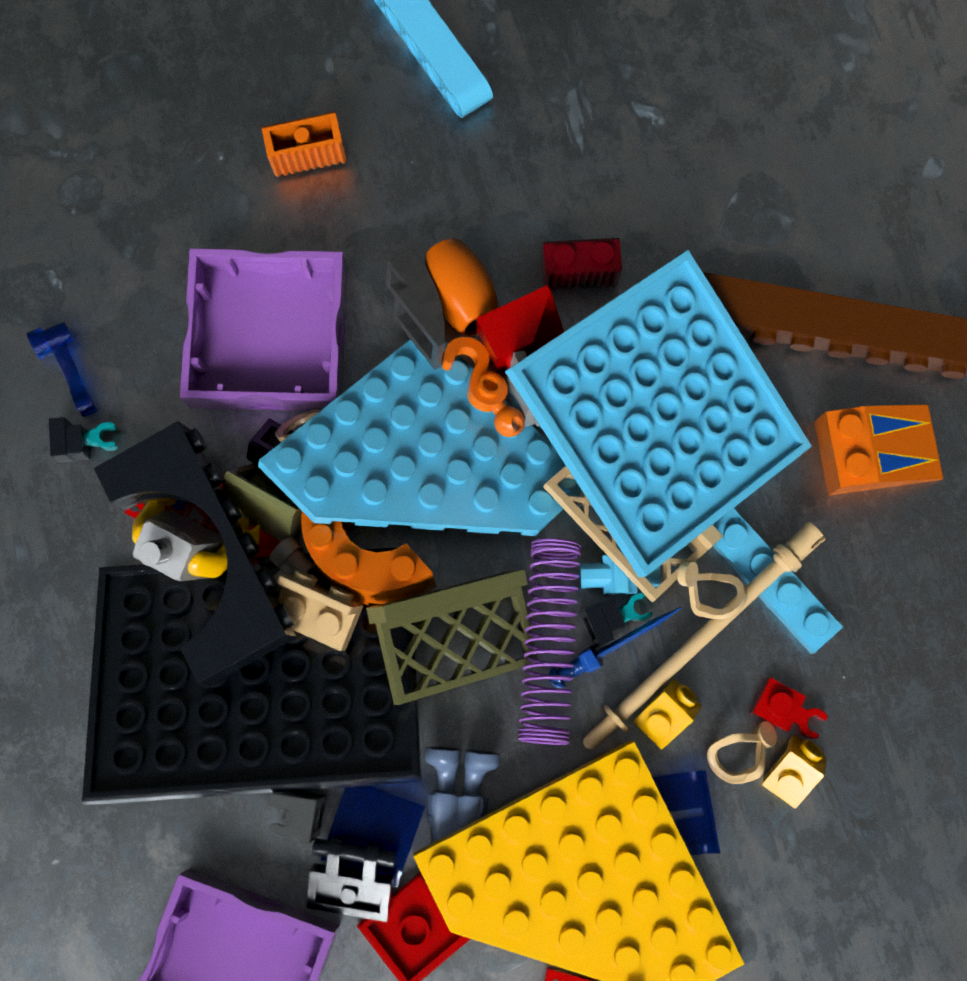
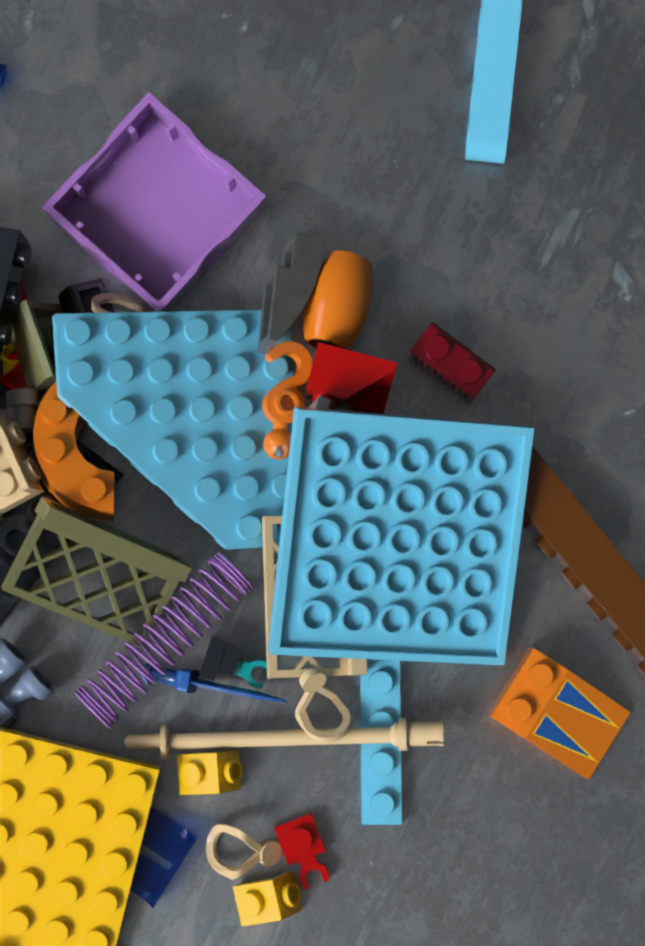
camera: 40 degrees right, 5 degrees up
orange brick [261,111,347,178] -> none
medium azure axle [579,553,660,596] -> none

